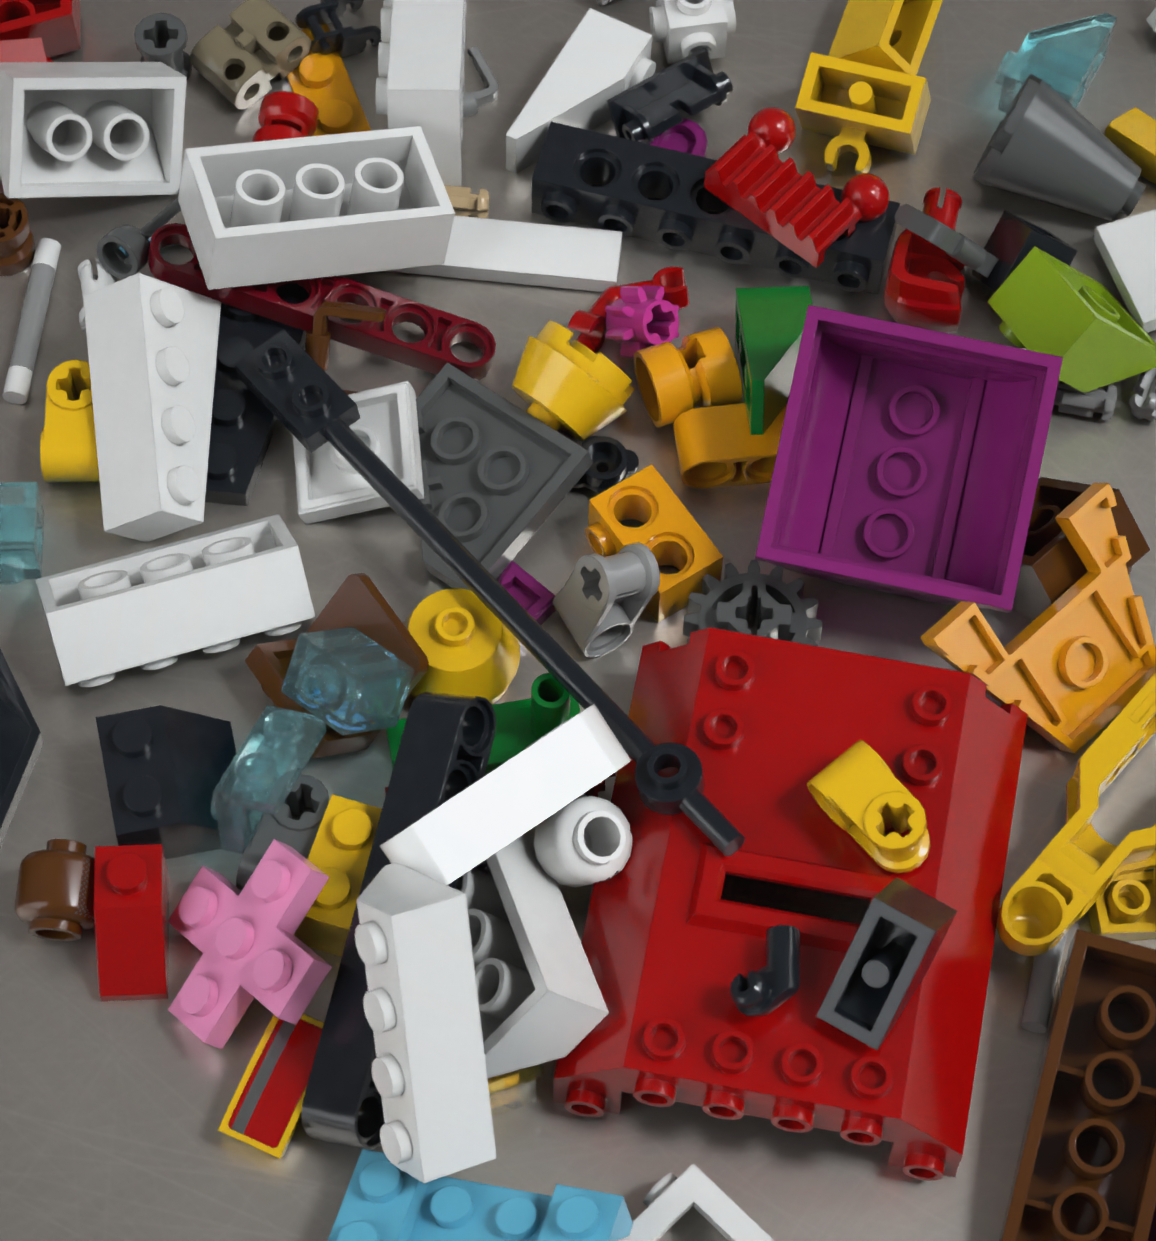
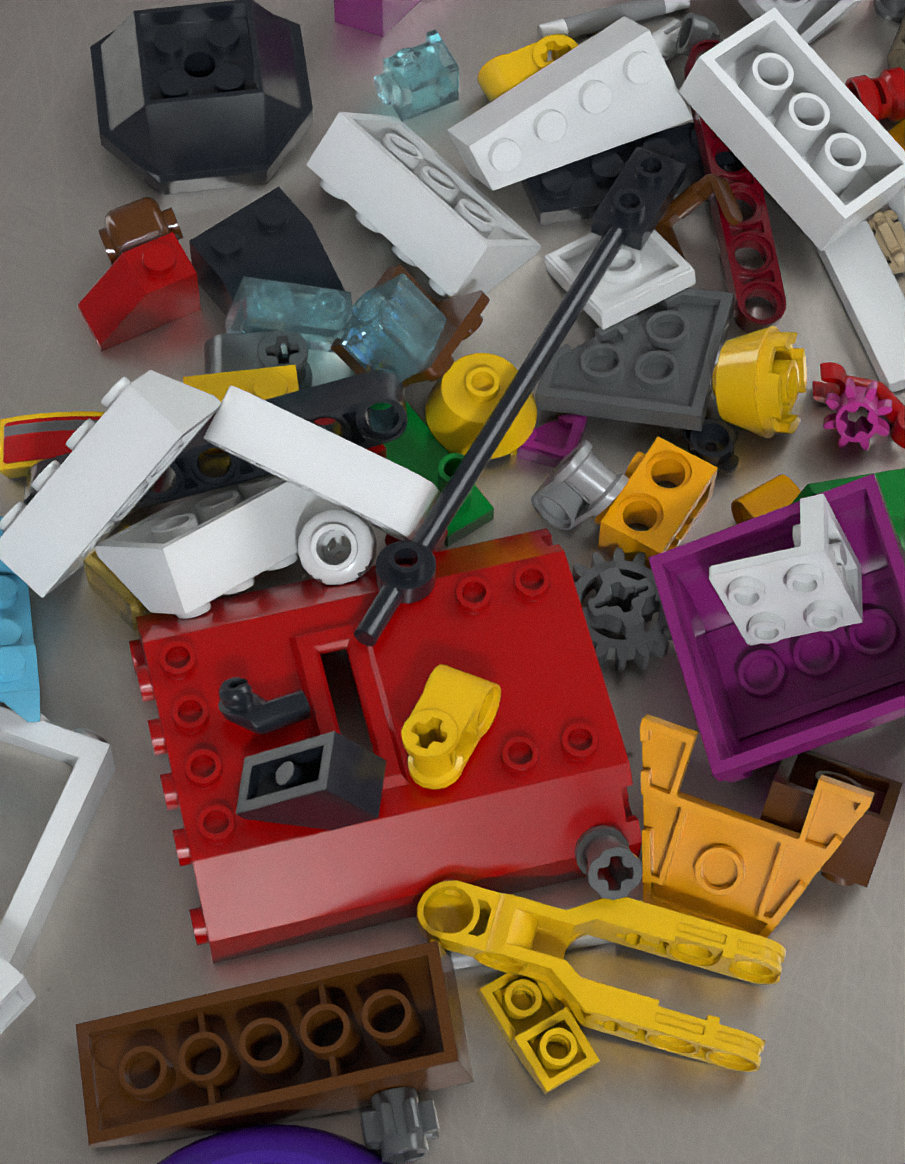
camera: 65 degrees right, 0 degrees up
bright pink plate [167,839,332,1049] -> none
light orange wheel [633,327,743,428] -> none
none -> dark grey bush [574,825,643,900]
none -> white bracket [709,494,863,645]

